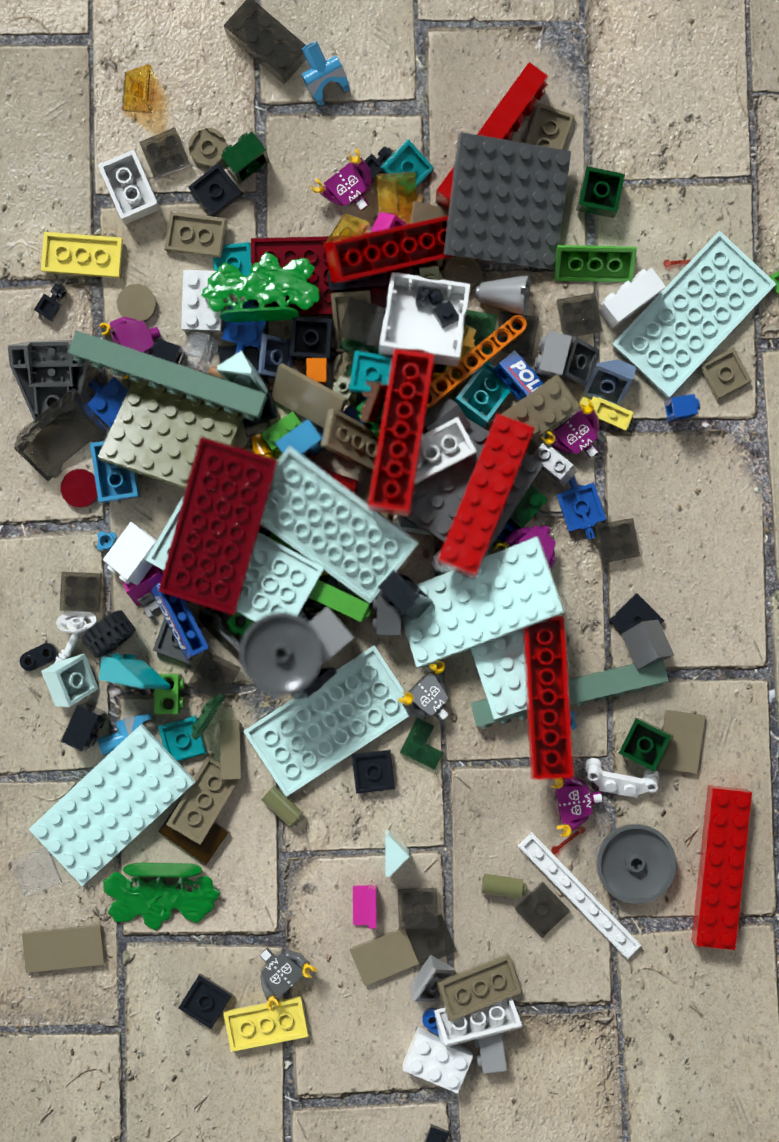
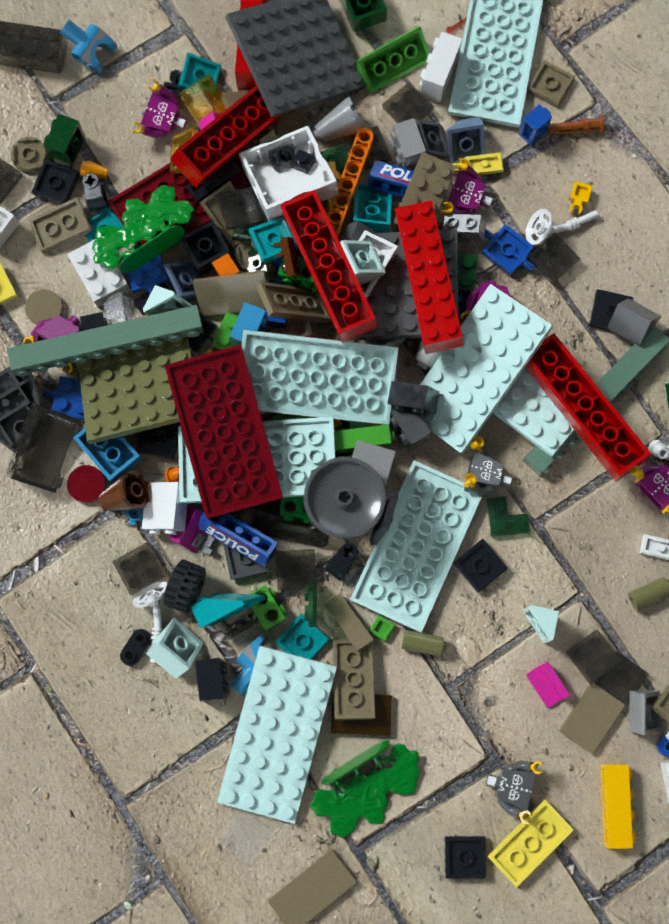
camera: 35 degrees left, 10 degrees down
none -> light orange cone [80,160,108,179]
none -> black piece [82,173,109,212]
none -> reddish brown cone [98,471,152,511]
none -> black plate [136,422,181,460]
none -> orange hose [165,466,179,482]
none -> black piece [324,543,357,581]
none -> light aqua slope [340,240,386,285]
none -> bright green tile [369,615,395,642]
none -> white dish [526,209,599,245]
none -> dark orange pin [548,116,605,135]
none -> yellow plate [569,181,592,216]
none -> yellow brick [601,764,636,849]

